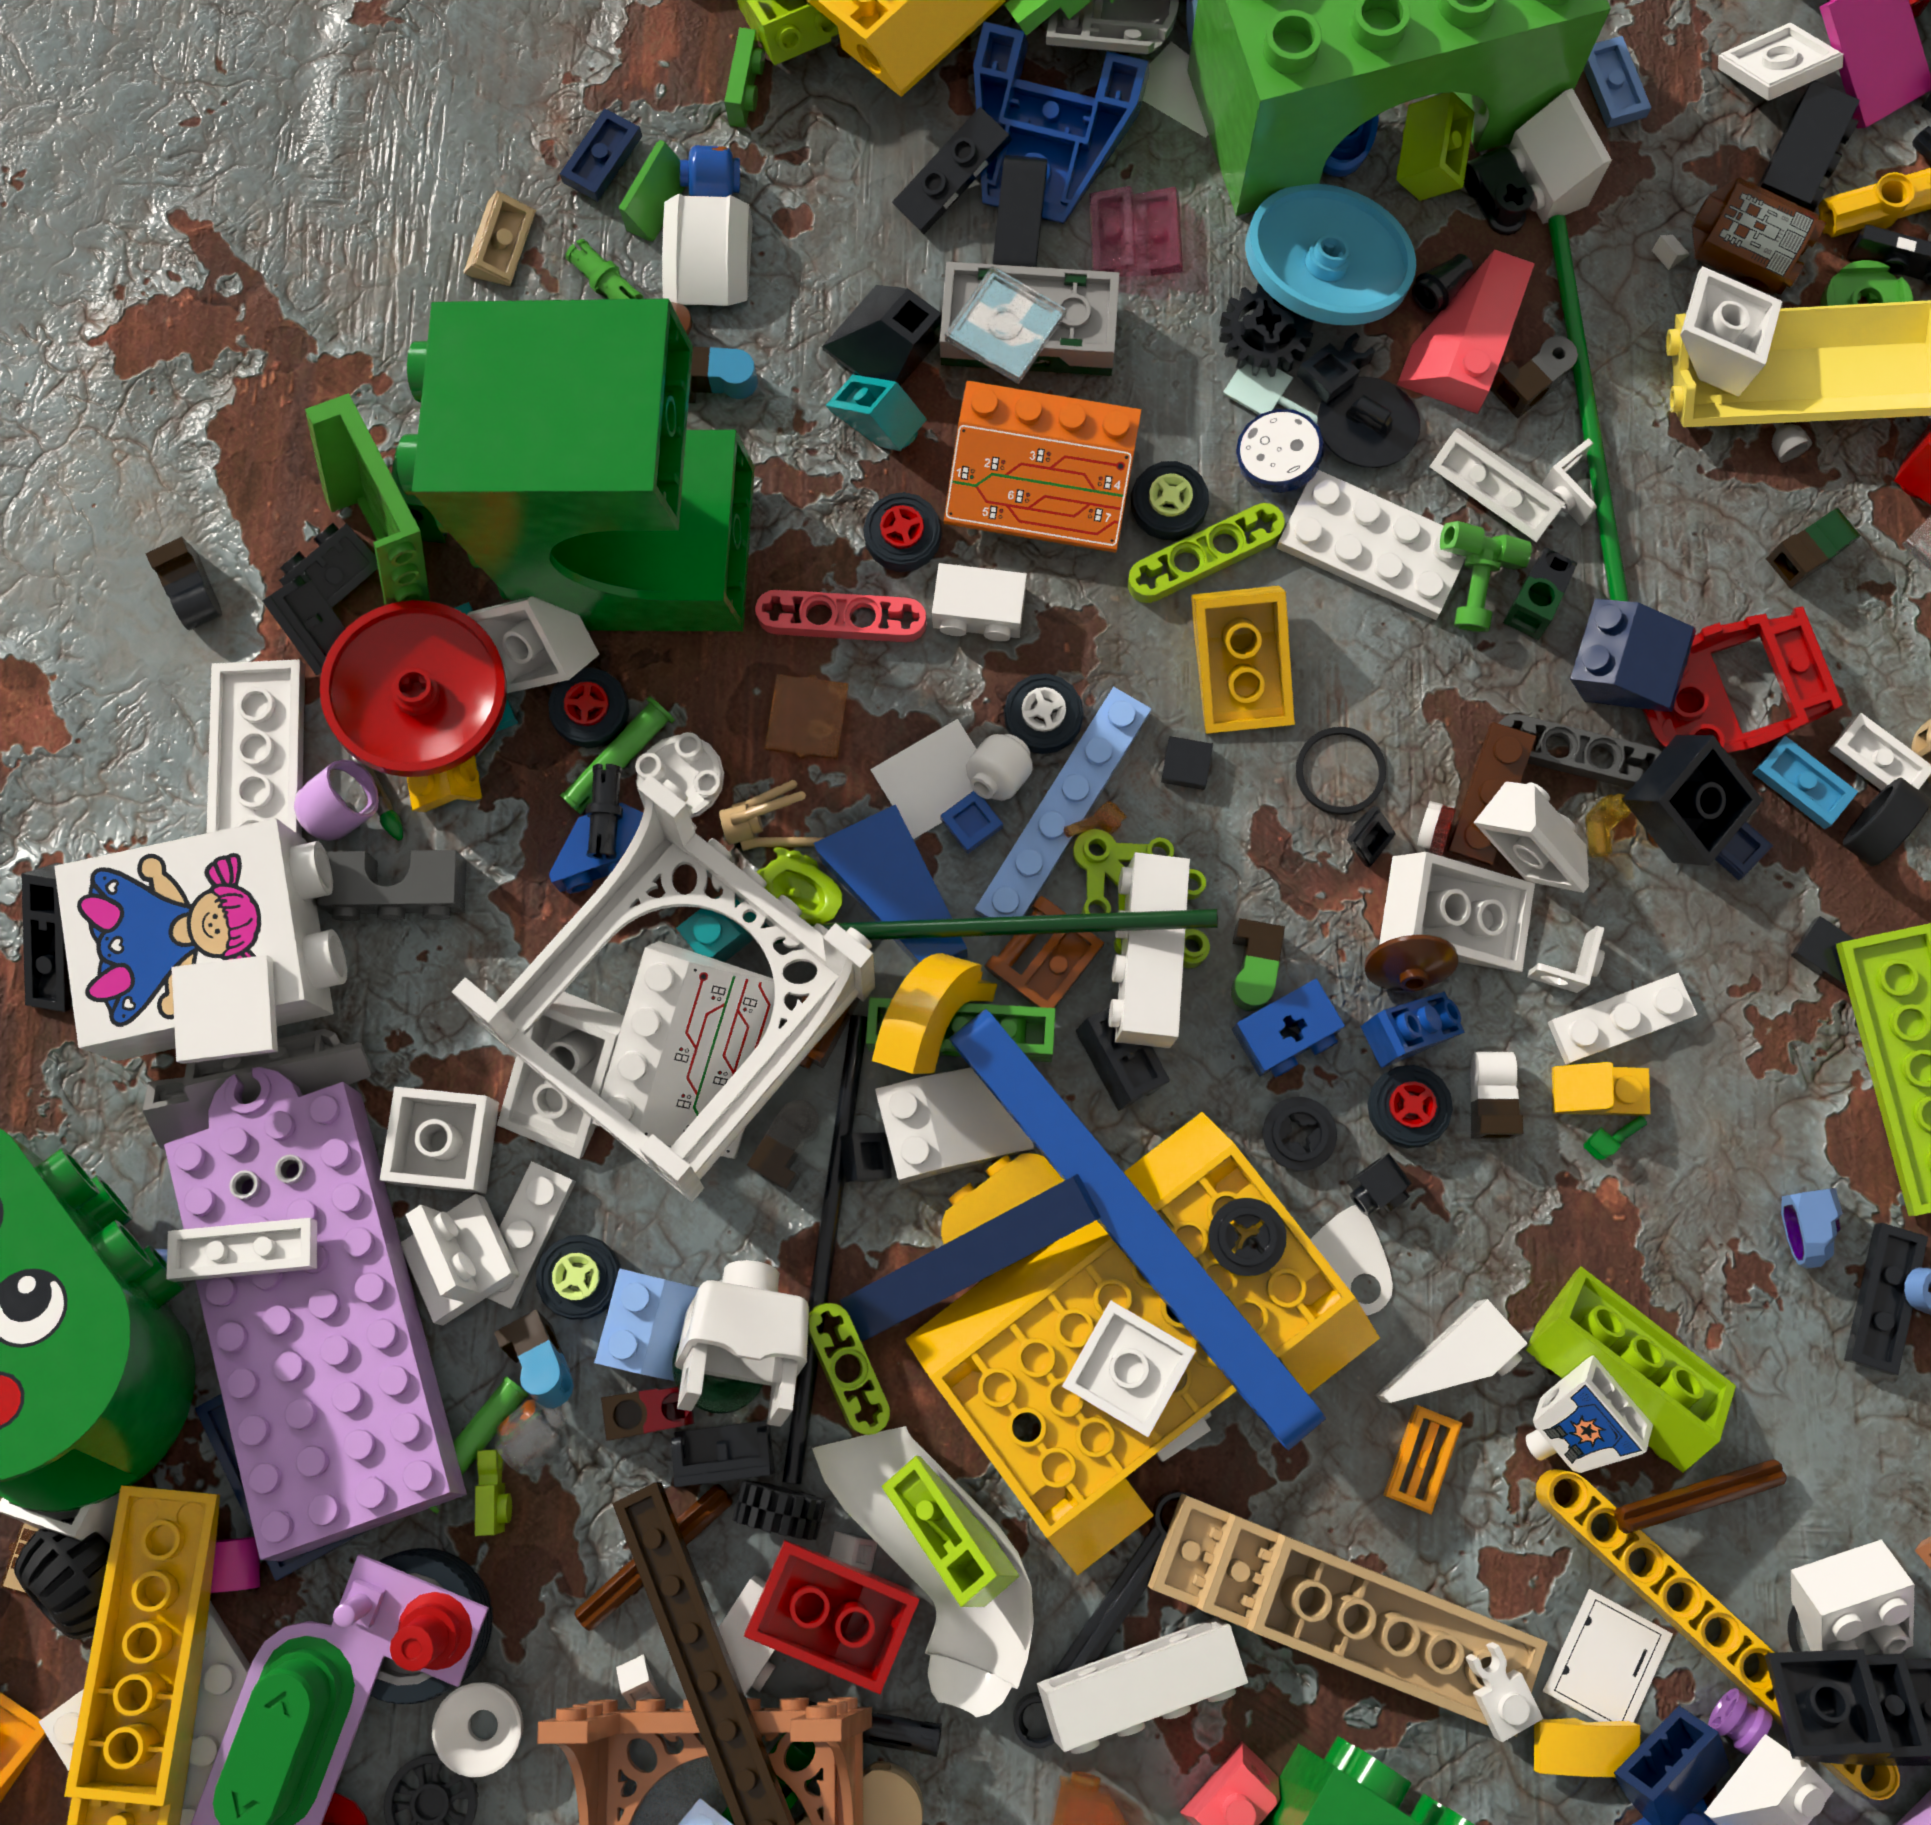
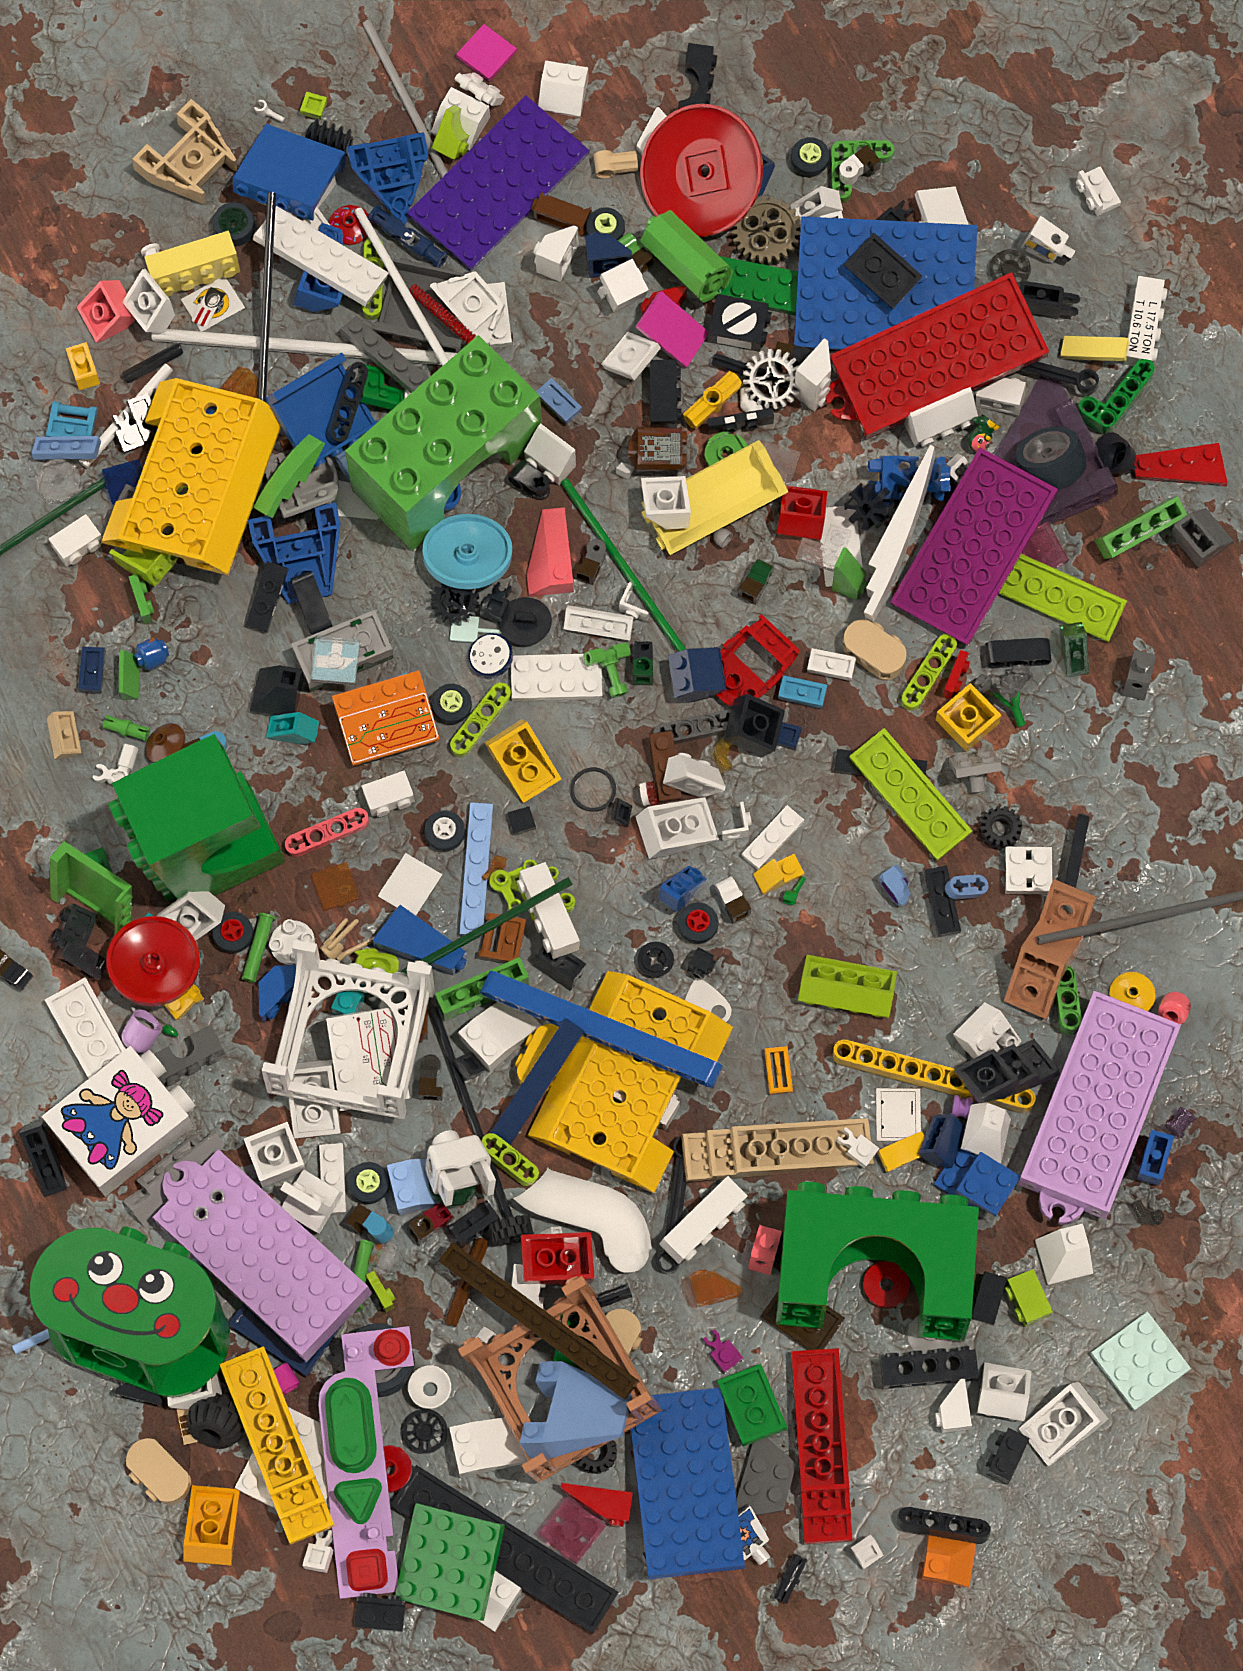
camera: 30 degrees left, 5 degrees down
white plate [166,1218,317,1282] -> none
white tile [172,955,278,1064] -> none
black pin [586,764,623,860] -> none
white slope [662,194,753,306] -> none
black wheel [863,492,942,572] -> none
yellow arch [872,953,997,1074] -> none
lime slope [881,1456,1020,1607] -> none
blue plate [940,791,1003,854] -> none
white head [966,734,1033,801] -> none
white plate [1062,1300,1196,1437] -> none
clear pink slope [1089,186,1183,277] -> none
black gear [1208,1198,1287,1276] -> none
leg [1231,918,1285,1011] -> none
blue brick [1232,978,1345,1078] -> none
reddish brown dish [1364,935,1458,992] -> none
white slope [1375,1299,1528,1403] -> none
lime brick [1396,92,1475,201] -> none
black cone [1412,254,1474,313] -> none
white torso [1526,1355,1653,1473] -> none
reddish brown axle [1614,1459,1787,1534] -> none
black tyre [1843,777,1931,867] -> none

